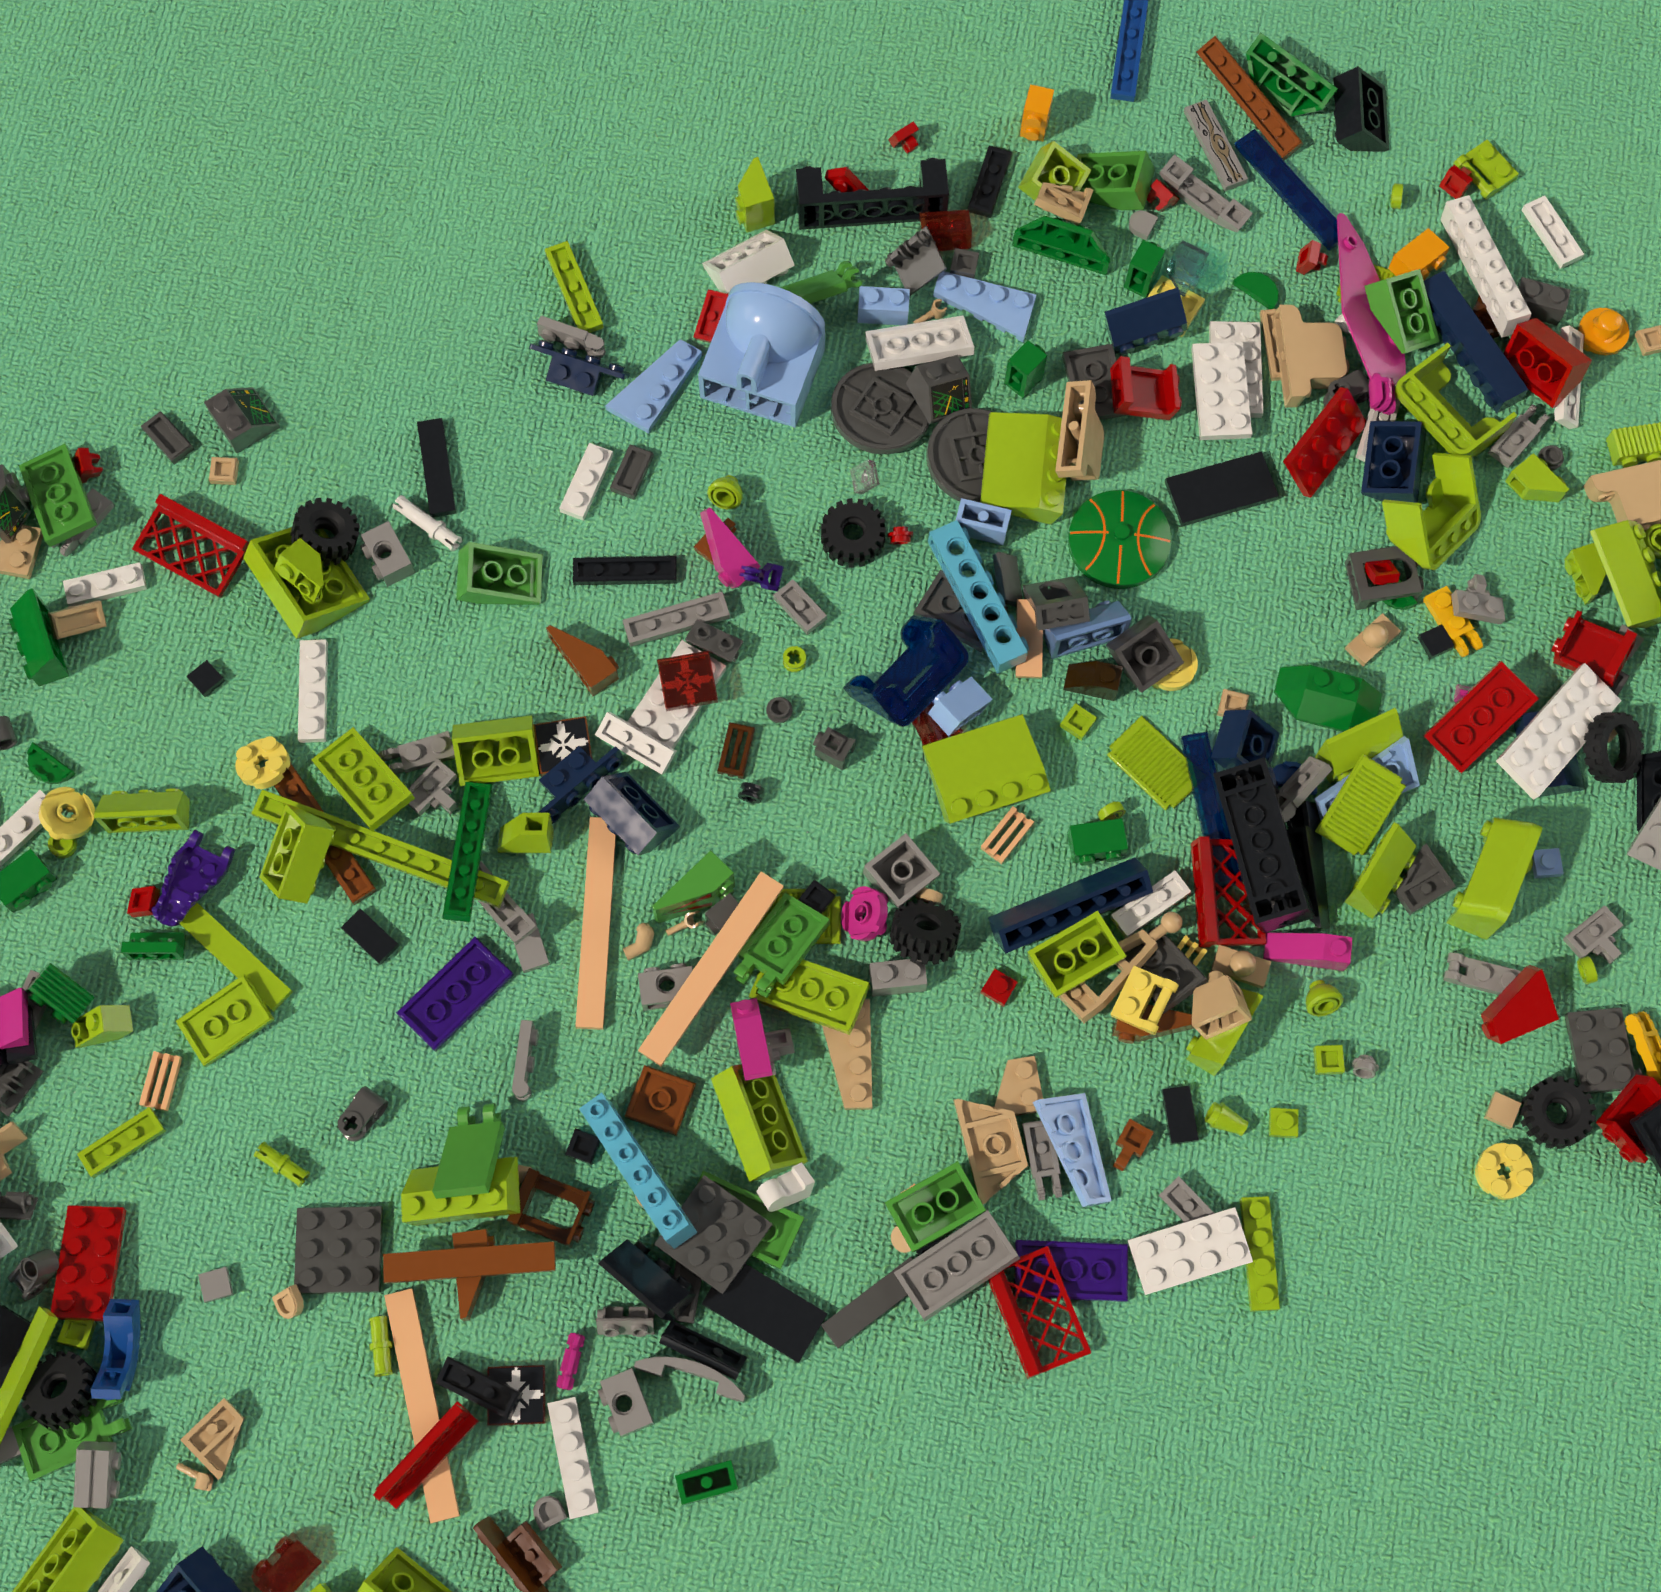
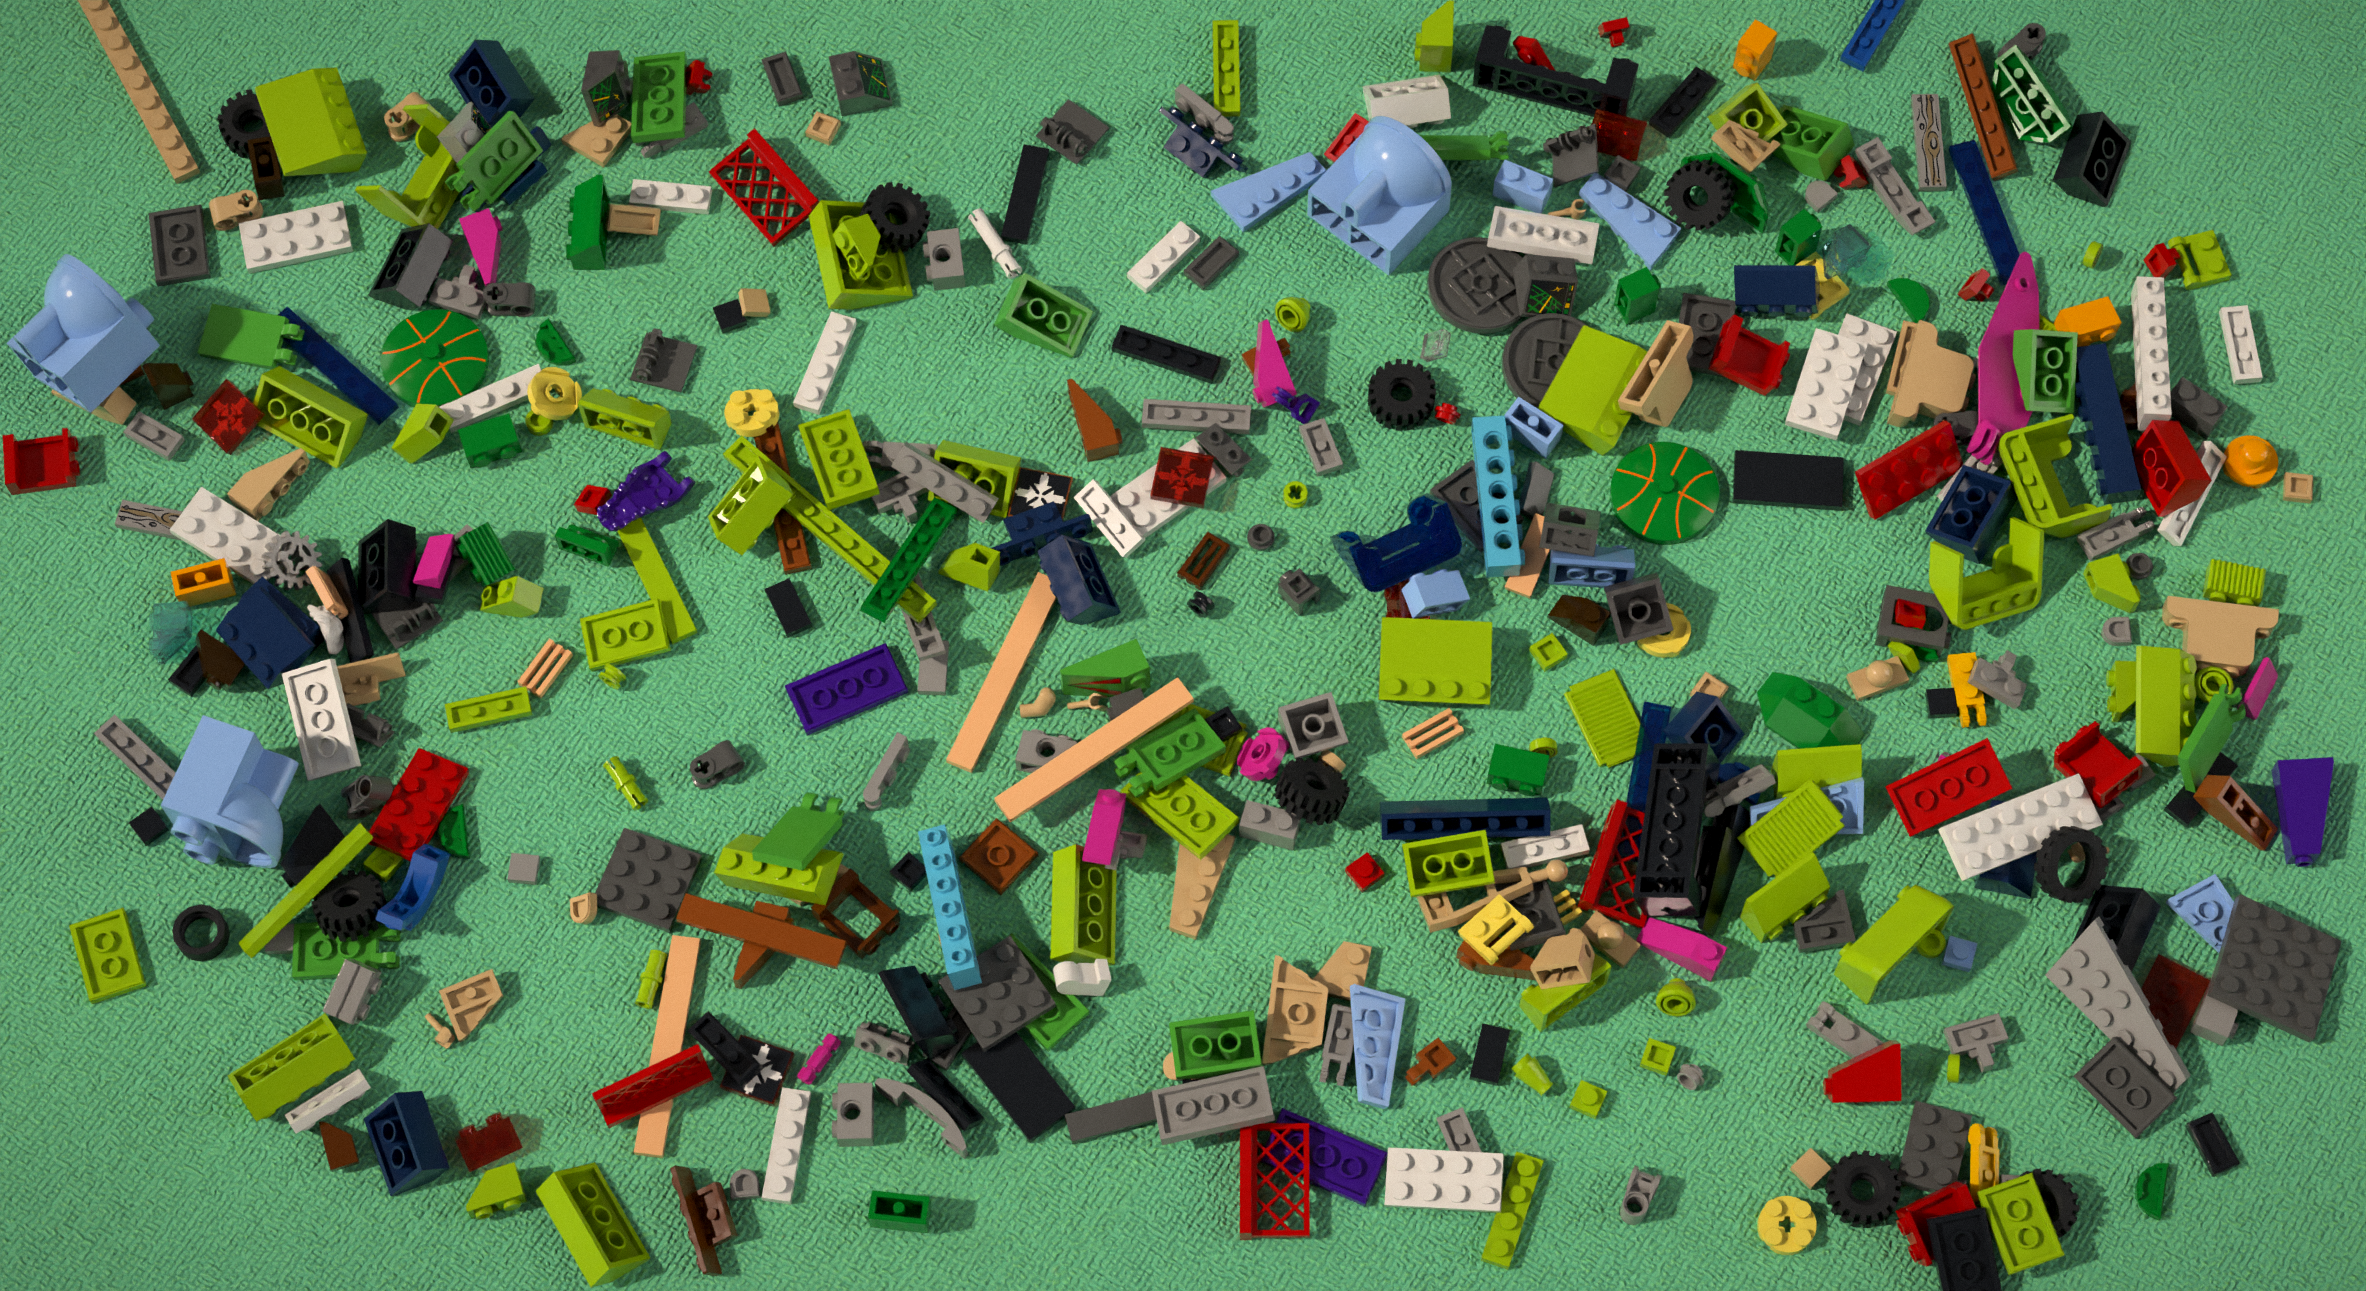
camera: 25 degrees right, 5 degrees down
none -> green tile [438,804,470,859]
none -> lime bush [598,664,626,690]
none -> dark grey hinge [630,328,697,393]
none -> tan tile [738,288,771,317]
none -> light grey plate [891,442,999,523]
none -> dark grey hinge [1036,99,1109,165]
none -> light grey piece [1620,1165,1662,1225]
none -> black tyre [1664,159,1736,230]
none -> lime tile [1887,641,1921,674]
none -> dark grey piece [1997,23,2046,60]
none -> light grey tile [2101,617,2132,646]

